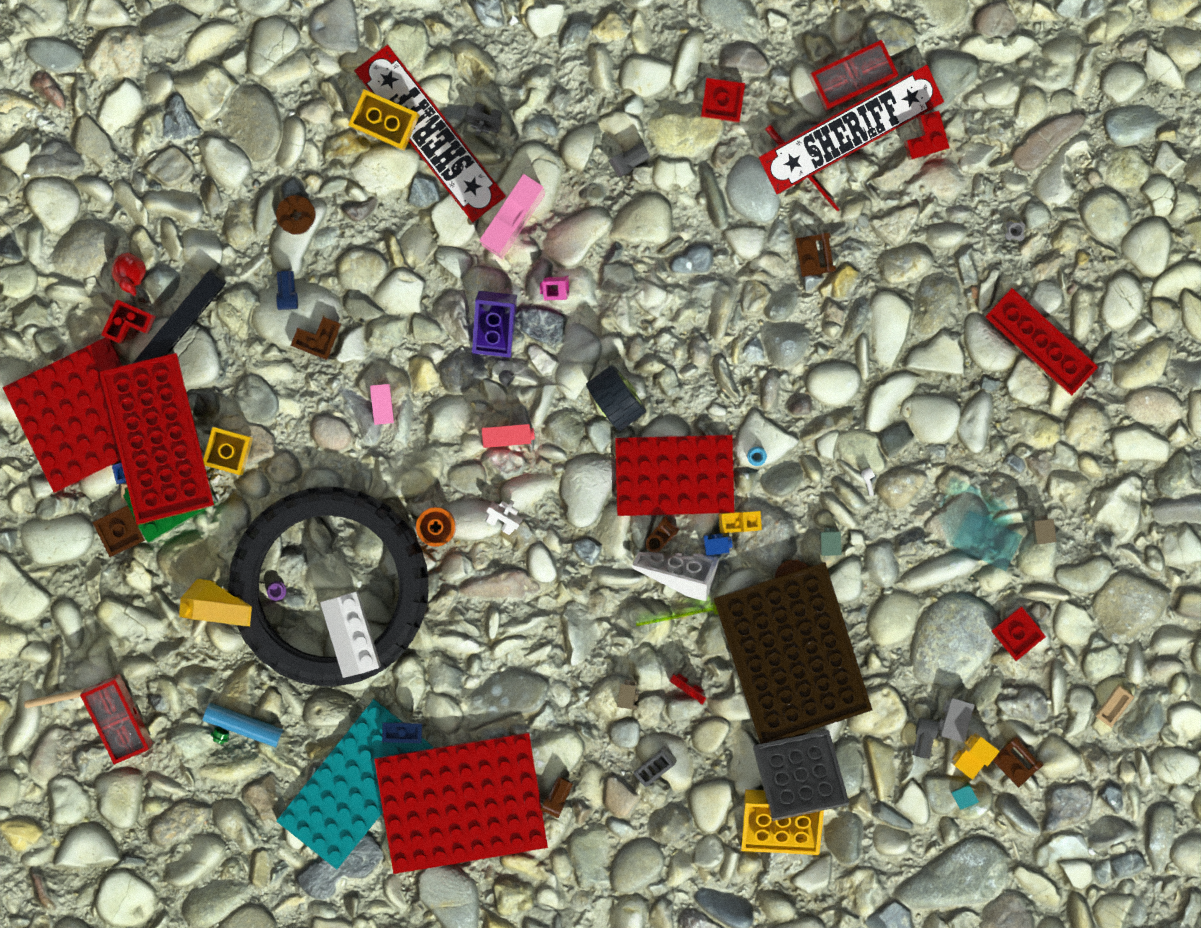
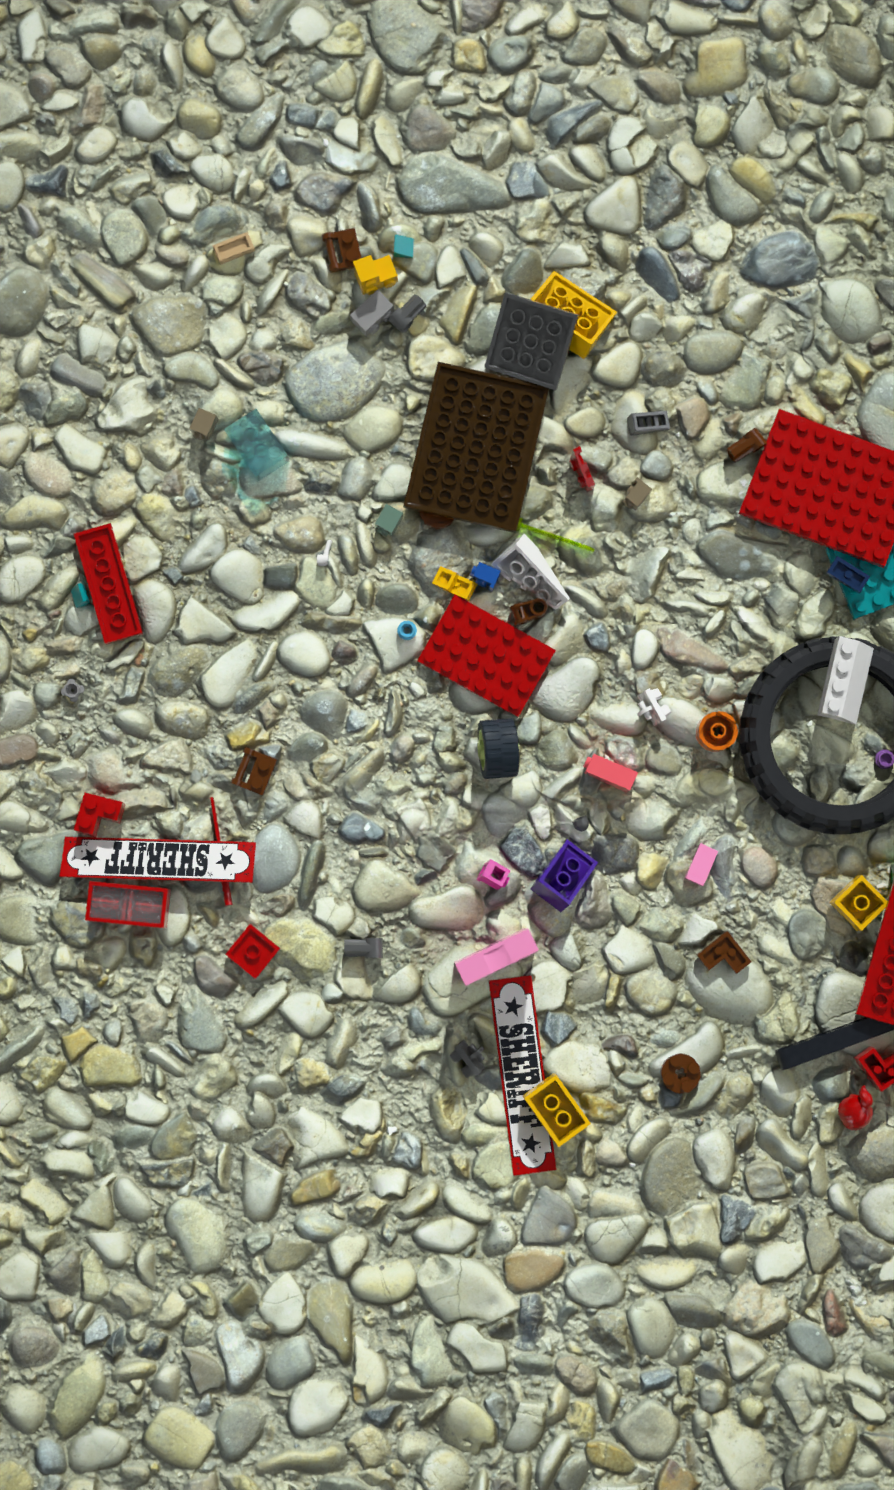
camera: 155 degrees left, 5 degrees down
dark blue piece [276,271,298,310] -> none
red plate [990,606,1046,661] -> none
none -> teal slope [71,583,90,608]

